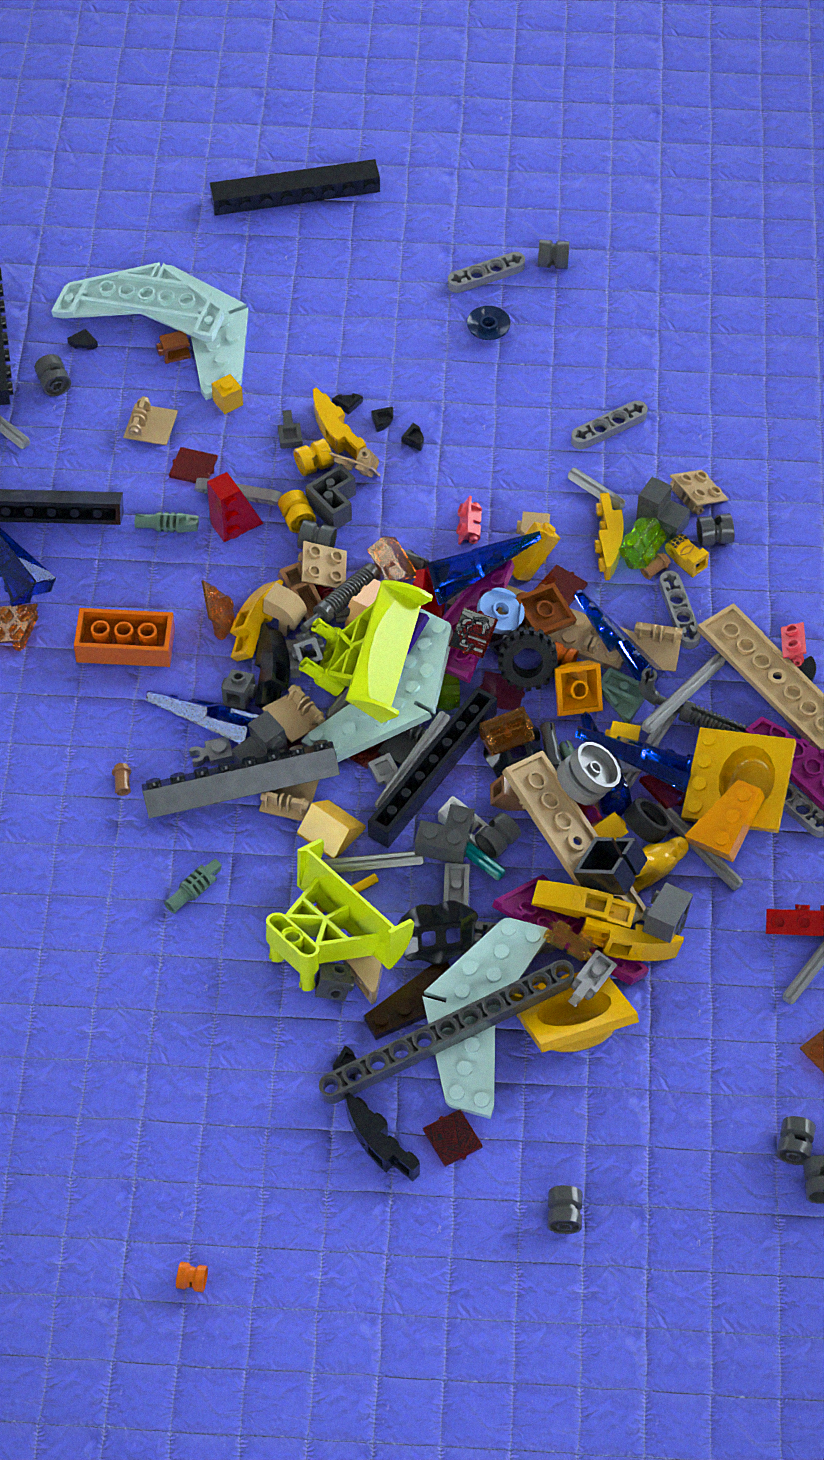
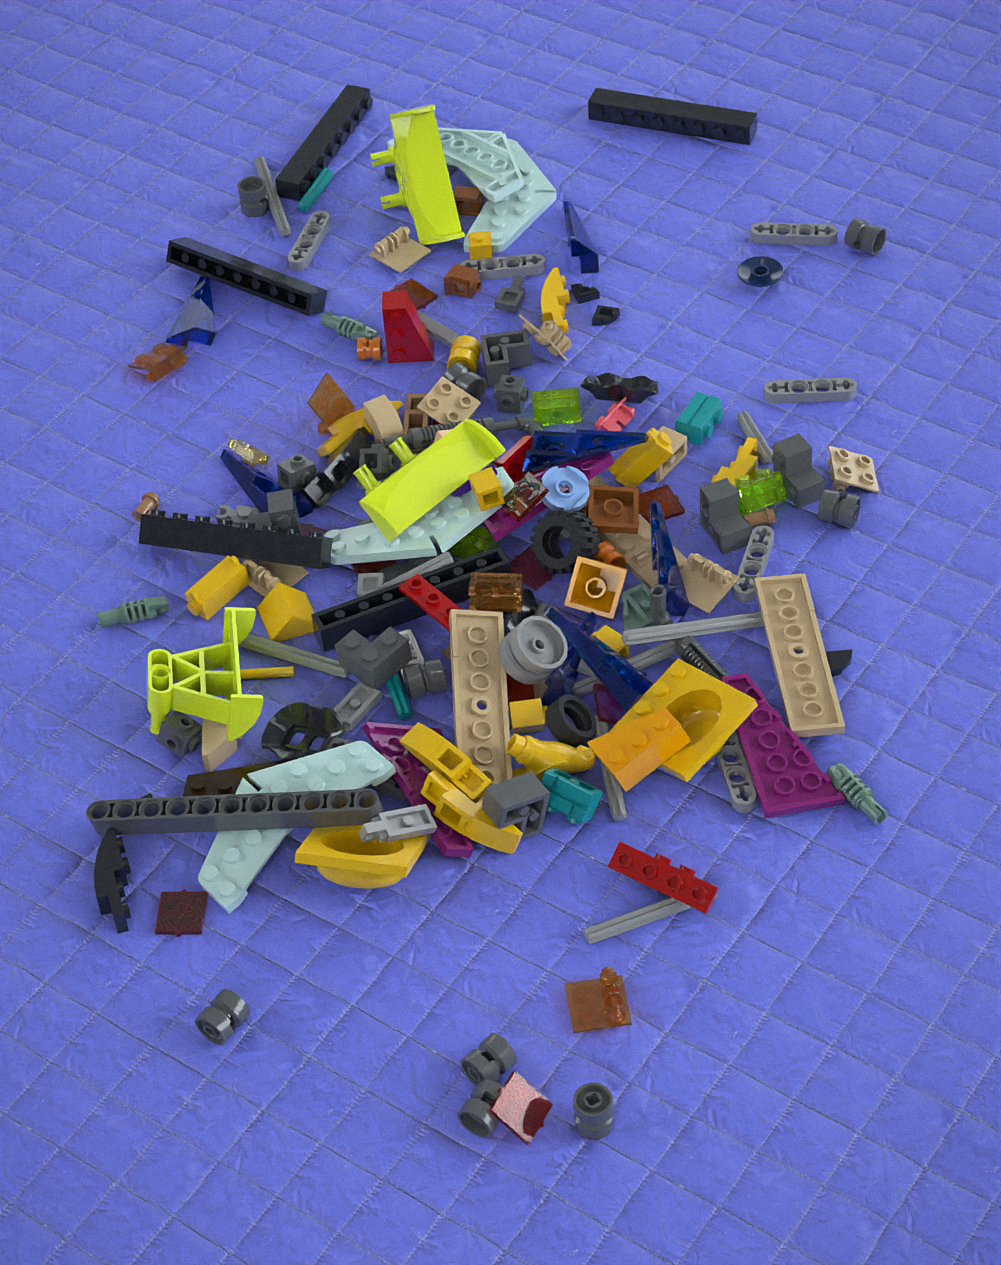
camera: 35 degrees right, 10 degrees down
dark grey wheel [34,354,71,396] -> none
orange brick [74,608,175,667] -> none
tan hinge [262,684,326,743] -> none
yellow wheel [293,438,334,477] -> none
clear orange hinge [367,536,416,583] -> none
black tile [401,423,424,451] -> none
clear yellow hinge [543,920,598,962] -> none
black piece [573,837,648,895] -> none
yellow leg [665,534,709,578] -> none
coral hinge [781,622,807,667] -> none
none -> yellow brick [185,555,250,621]
none -> clear yellow plate [227,438,270,466]
none -> light grey beam [288,211,331,271]
none -> teal axle [298,168,333,213]
none -> orange wheel [357,337,383,360]
none -> neon yellow piece [370,104,465,245]
none -> red bracket [398,573,462,632]
none -> dark orange window [443,264,482,299]
none -> light grey beam [459,254,545,280]
none -> yellow brick [468,467,505,512]
none -> dark grey brick [493,374,529,414]
none -> clear neon green brick [531,388,581,426]
none -> teal brick [541,768,603,825]
none -> clear blue wedge [563,201,599,274]
none -> black piece [580,373,659,404]
none -> teal brick [675,392,724,446]
none -> dark grey brick [700,478,752,554]

